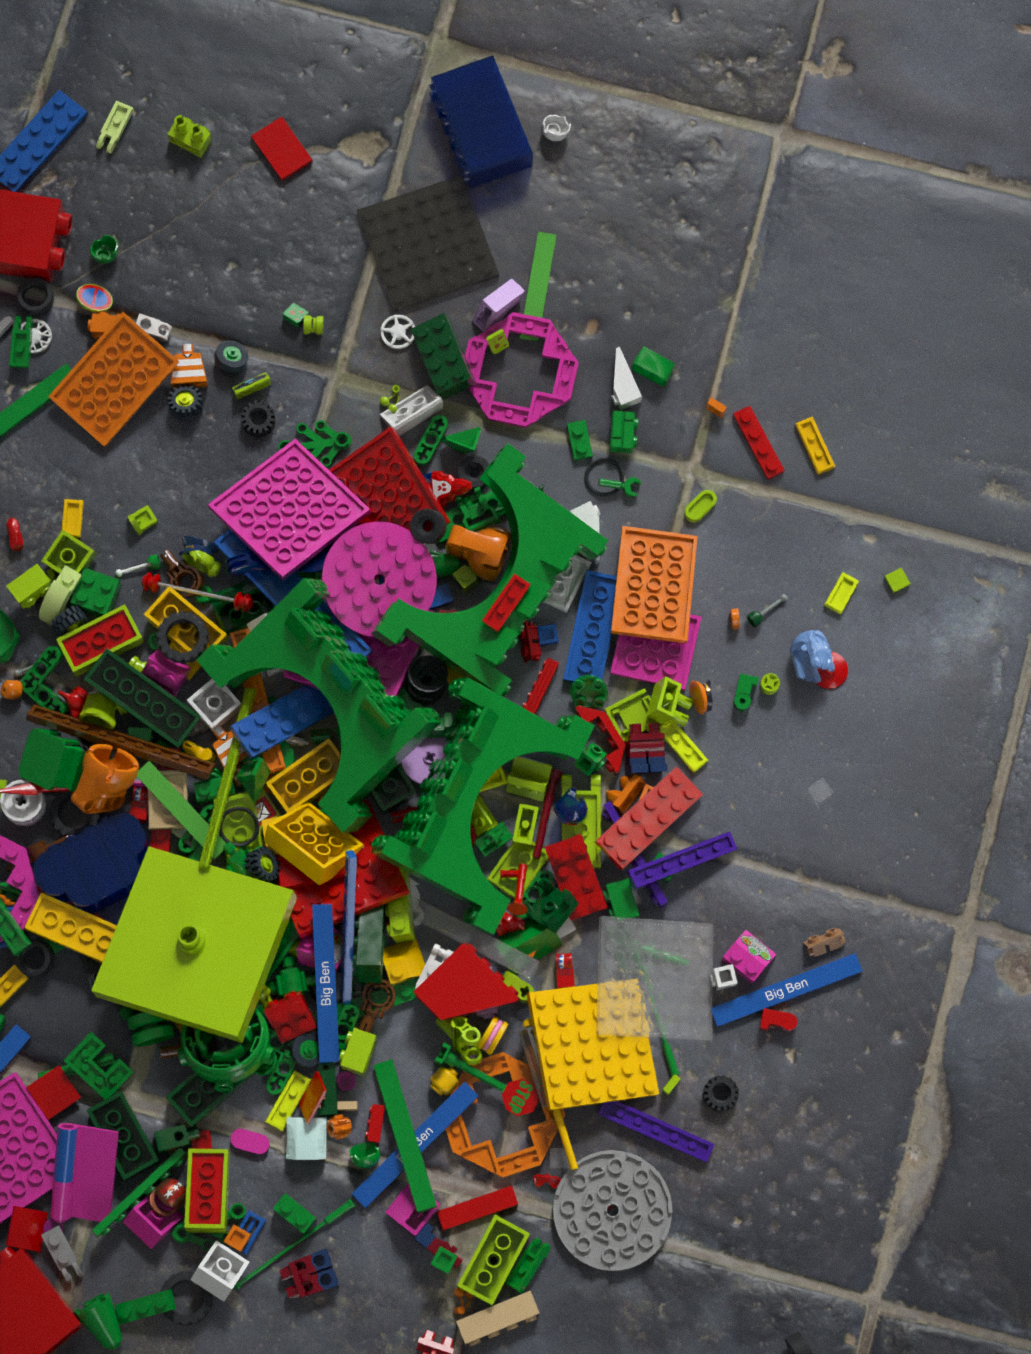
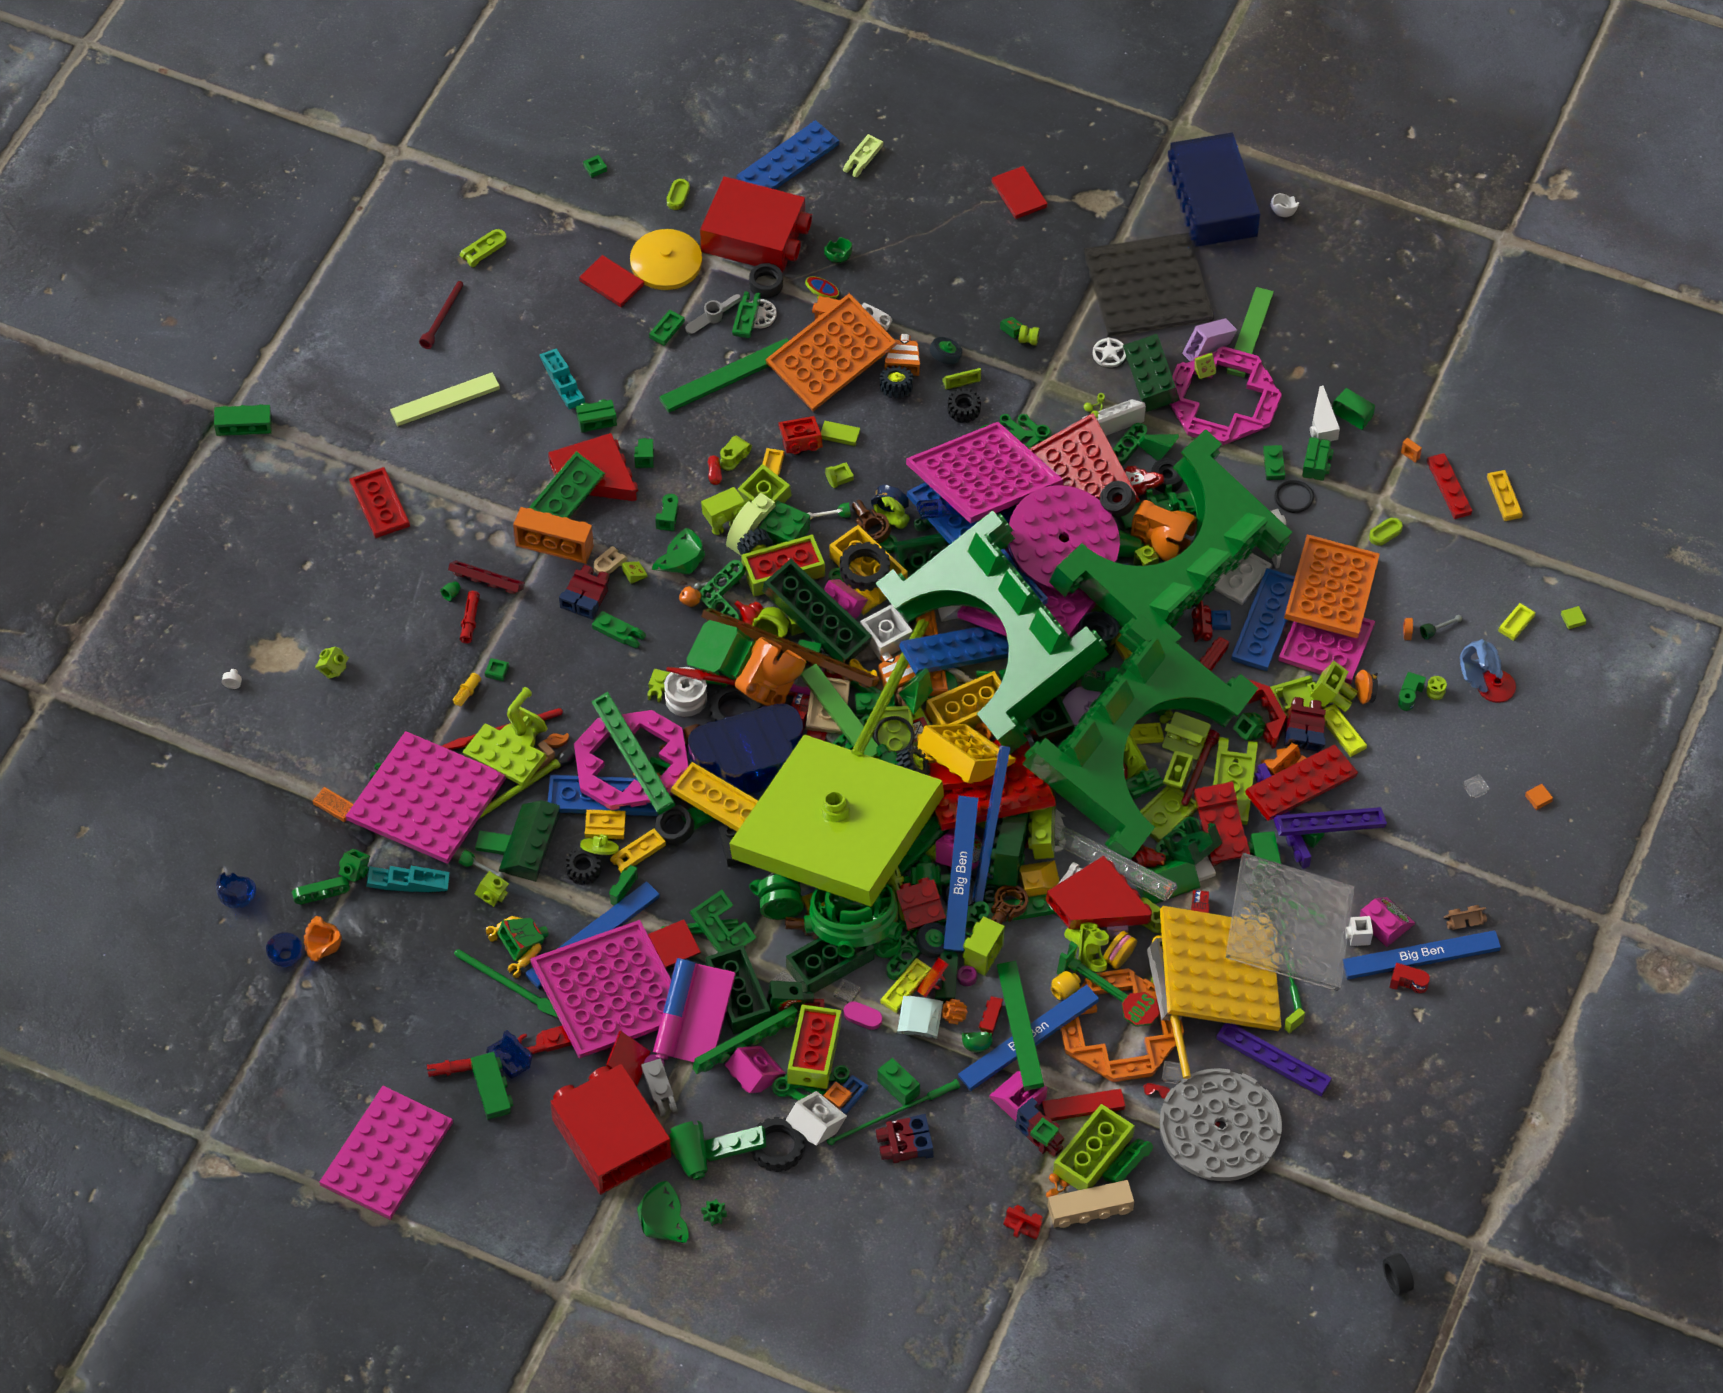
camera: 10 degrees right, 20 degrees down
red axle [142,572,253,613] -> none
copper helmet [149,1179,186,1217] -> none
lime brick [167,115,212,158] -> none
tan tile [337,1101,358,1111] -> none
red plate [482,574,531,633] -> none
red piece [500,863,527,915] -> none
clear blue helmet [553,787,588,826] -> none
green dish [570,675,608,709] -> none
green piece [598,477,642,497] -> none
black tyre [703,1075,739,1112] -> none
none -> lime piece [720,435,752,471]
none -> red plate [778,416,823,454]
none -> lime tile [821,421,860,446]
none -> orange tile [1525,784,1553,810]

